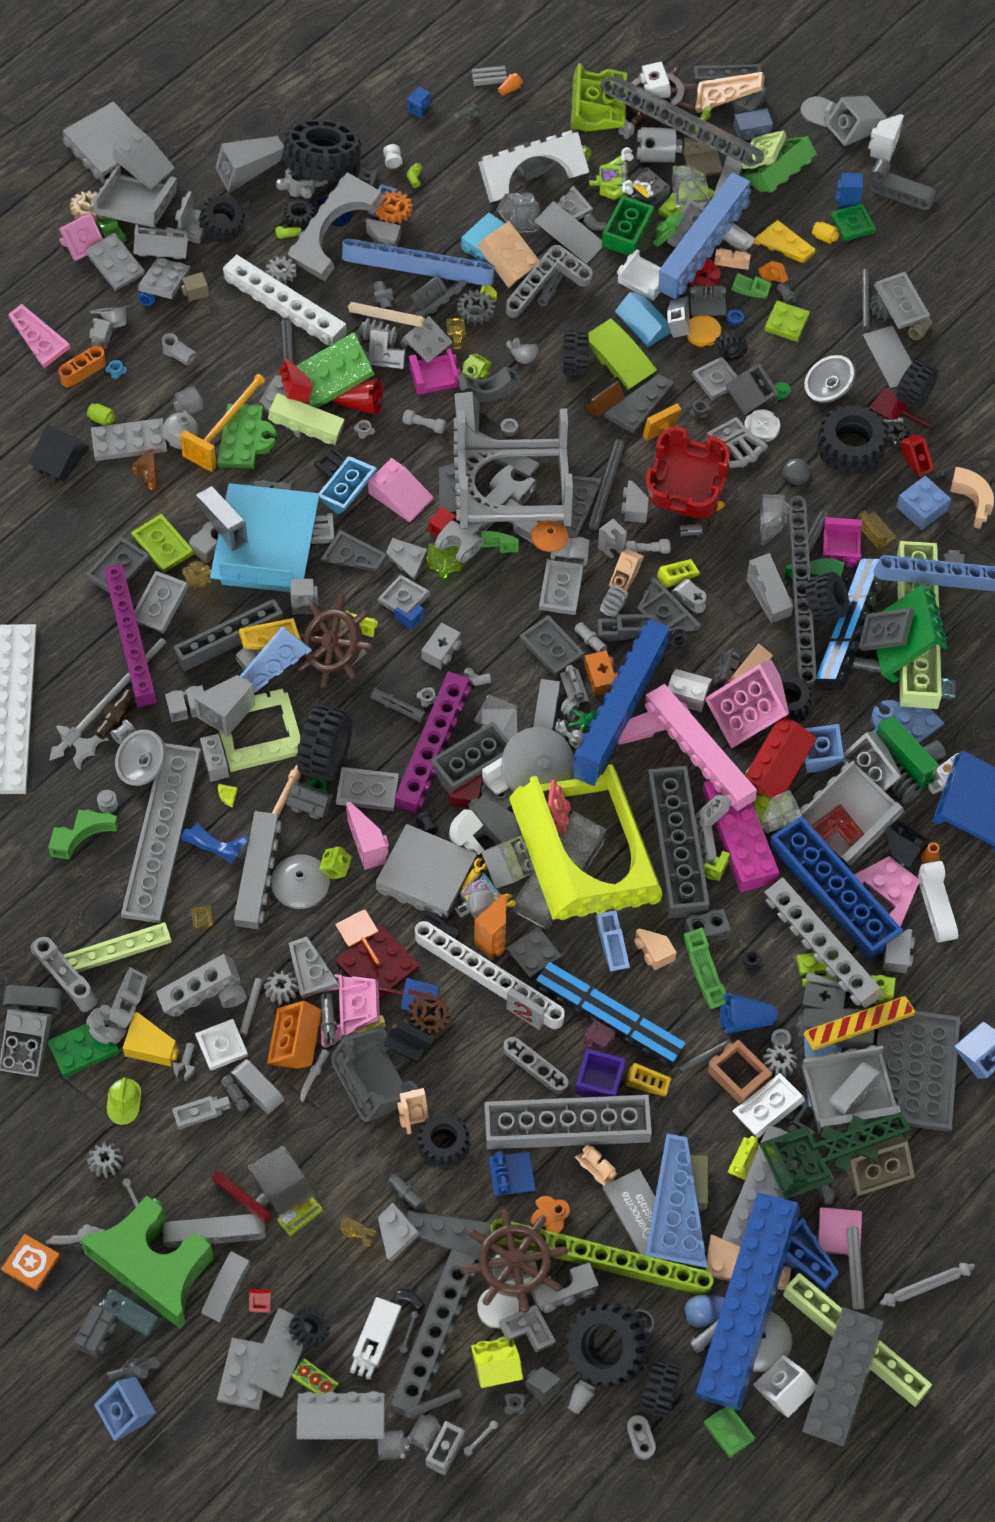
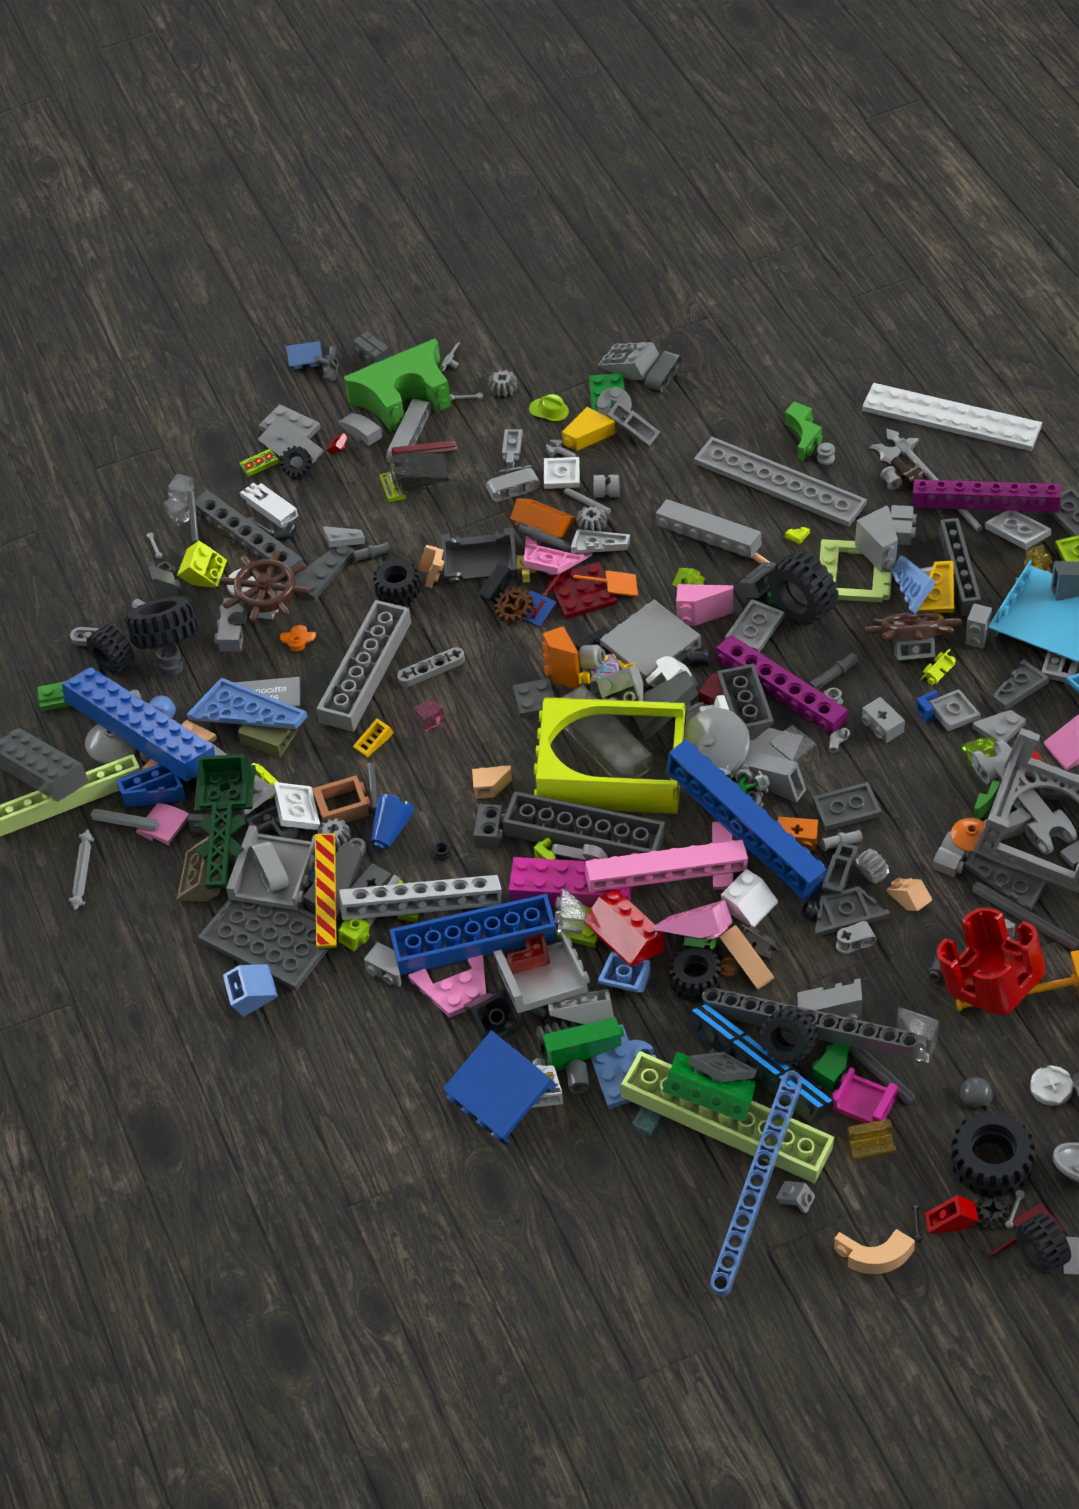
camera: 120 degrees right, 10 degrees down
orange tile [1,1234,60,1291] -> none
light grey plate [31,937,98,1012] -> none
yellowish green plate [63,922,172,972] -> none
light grey dish [115,730,165,786] -> none
light grey brick [156,954,240,1017] -> none
blue animal [181,821,249,864] -> none
clear yellow tile [191,906,213,929] -> none
light grey brick [200,734,229,782] -> none
light grey dish [271,855,330,909] -> none
light grey slope [297,1392,385,1439] -> none
light grey piece [300,1049,330,1102] -> none
clear yellow plate [340,1216,376,1246] -> none
white beam [415,921,564,1029] -> none
light grey brick [426,1421,465,1475] -> none
blue hinge [489,1151,536,1196] -> none
lime beam [490,1219,713,1295] -> none
light grey plate [498,1305,556,1352] -> none
light grey tile [507,988,545,1030] -> none
brick [536,962,686,1069] -> none
light grey plate [539,559,584,615] -> none
coral bracket [548,780,571,834] -> none
light grey hinge [560,665,589,704] -> none
dark purple piece [575,1048,626,1097] -> none
light nougat hinge [575,1145,617,1185] -> none
light blue slope [595,910,630,972] -> none
light grey hinge [598,519,627,558] -> none
light grey piece [625,539,671,554] -> none
neon yellow slope [657,559,700,588] -> none
bright green slope [683,927,726,1009] -> none
light grey plate [707,417,768,469] -> none
white slope [753,1355,817,1417] -> none
medium blue brick [896,476,951,530] -> none
white beam [918,861,958,942] -> none
orange cone [921,843,940,864] -> none

